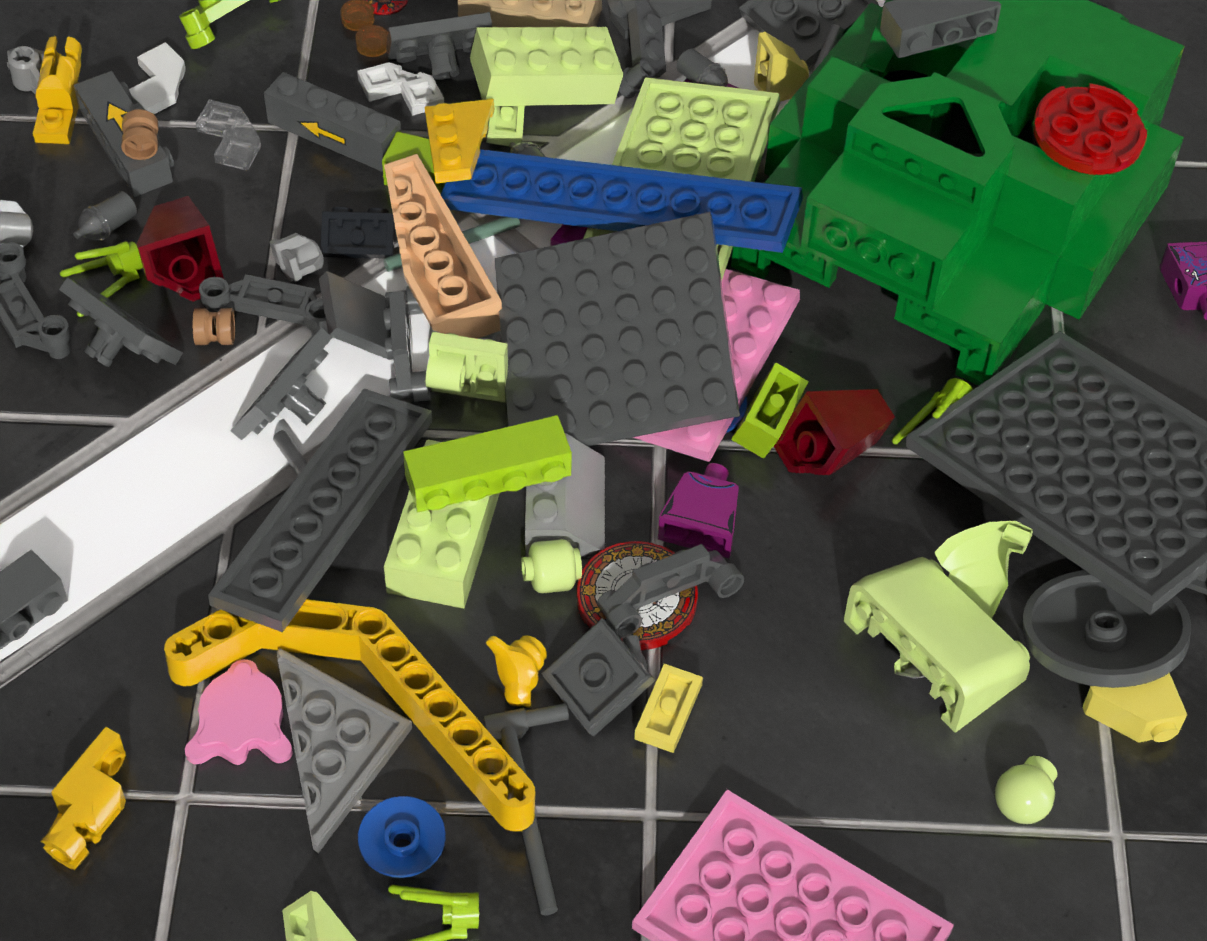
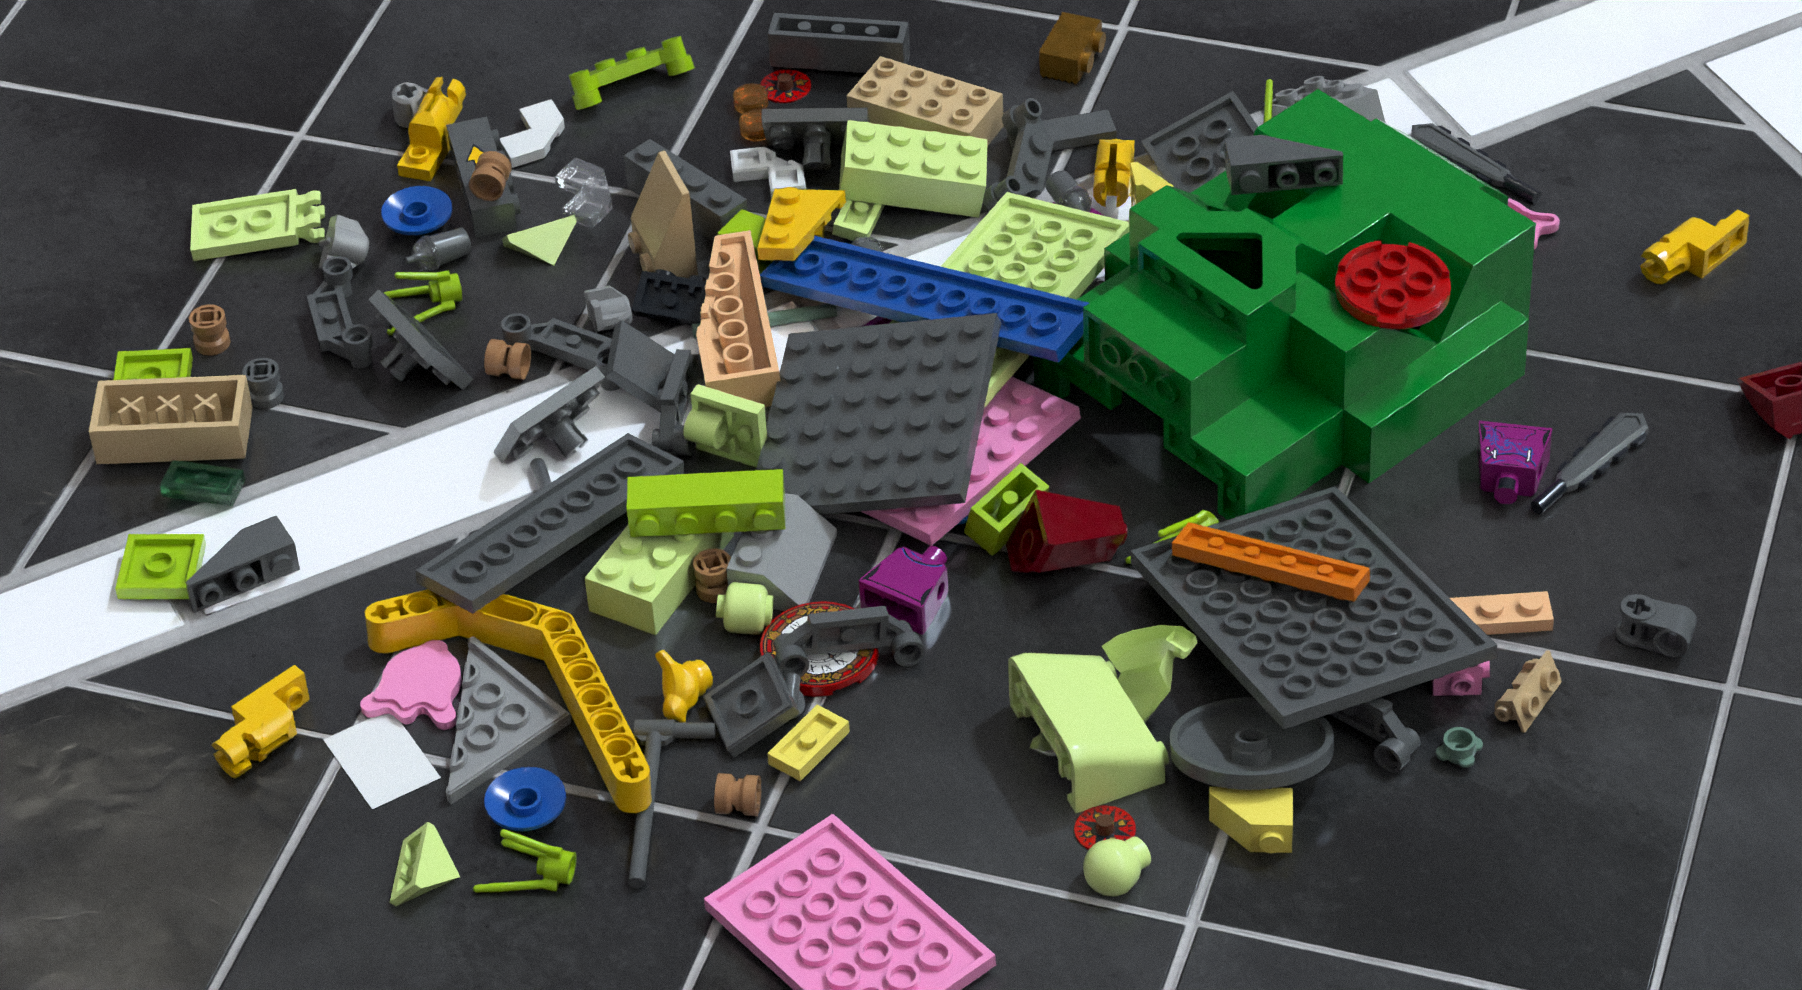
camera: 20 degrees right, 10 degrees down
dark red slope [136,196,224,302] -> none
none -> white sticker [323,714,441,809]
none -> blue dish [381,186,452,235]
none -> yellowish green slope [502,215,577,266]
none -> tan slope [628,151,698,278]
none -> medium nougat wheel [693,548,731,603]
none -> medium nougat wheel [714,773,761,816]
none -> piece [1074,805,1136,850]
none -> yellow plate [1093,139,1135,208]
none -> orange plate [1172,522,1370,602]

